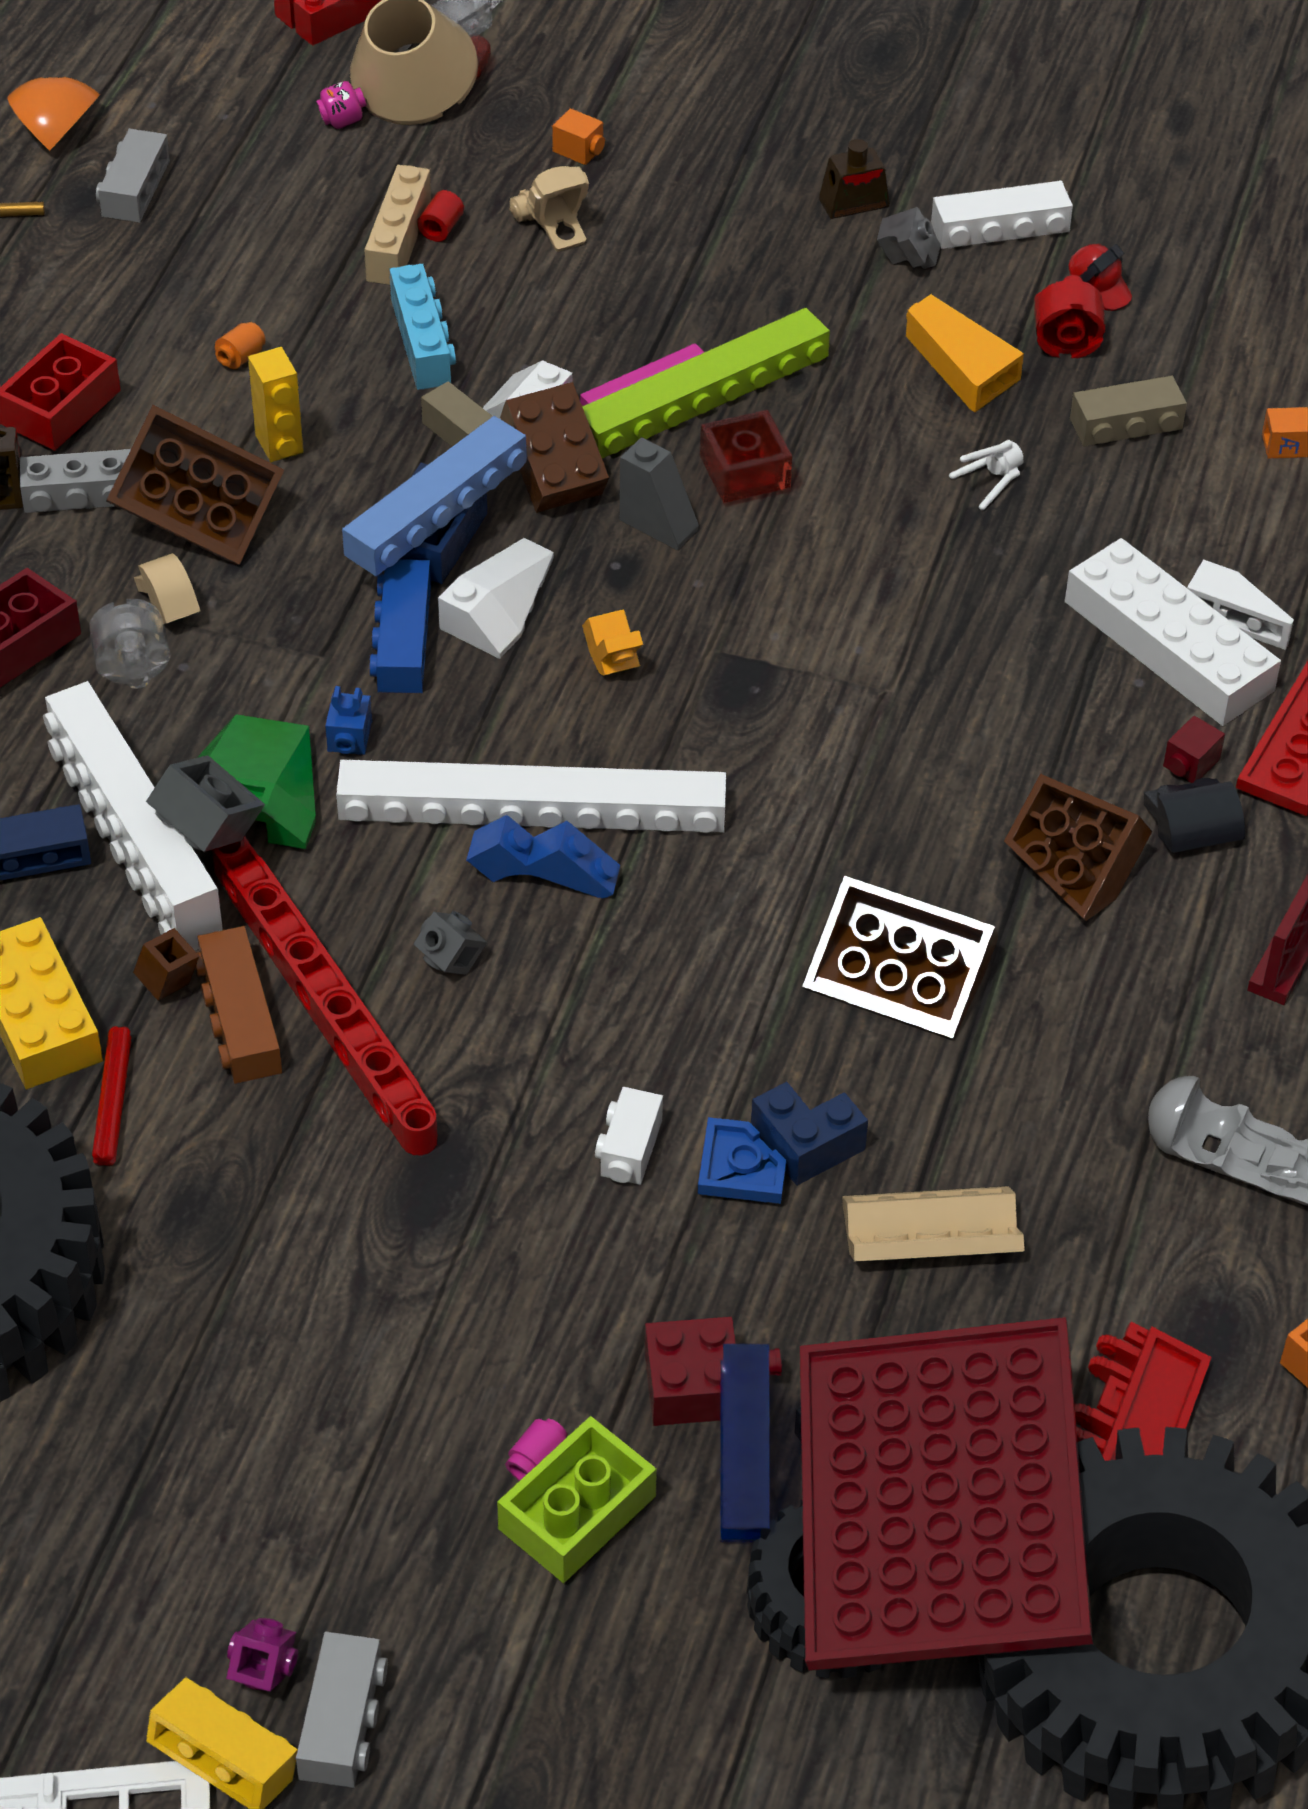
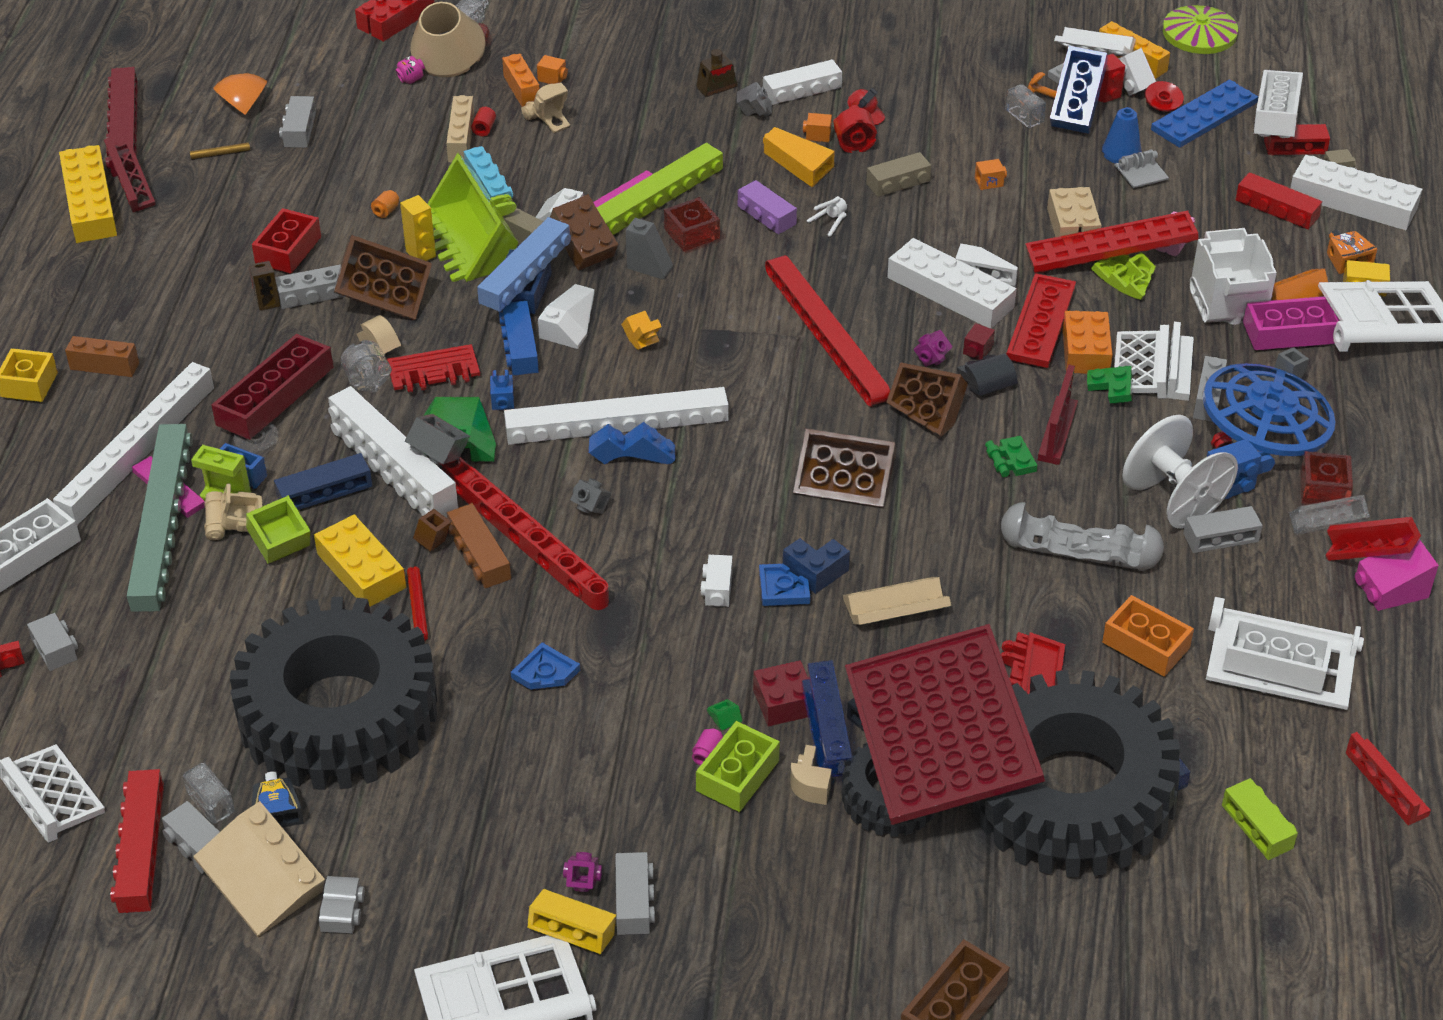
camera: 10 degrees left, 5 degrees down
none -> red hinge [387,344,480,393]
none -> lime piece [428,153,518,282]
none -> orange brick [502,54,539,107]
none -> blue plate [511,643,580,689]
none -> green slope [707,699,742,730]
none -> medium lavender brick [737,180,797,234]
none -> red beam [765,255,890,407]
none -> tan brick [790,745,832,805]
none -> orange brick [803,113,832,142]
none -> magenta brick [913,329,953,367]
none -> green plate [985,436,1038,477]

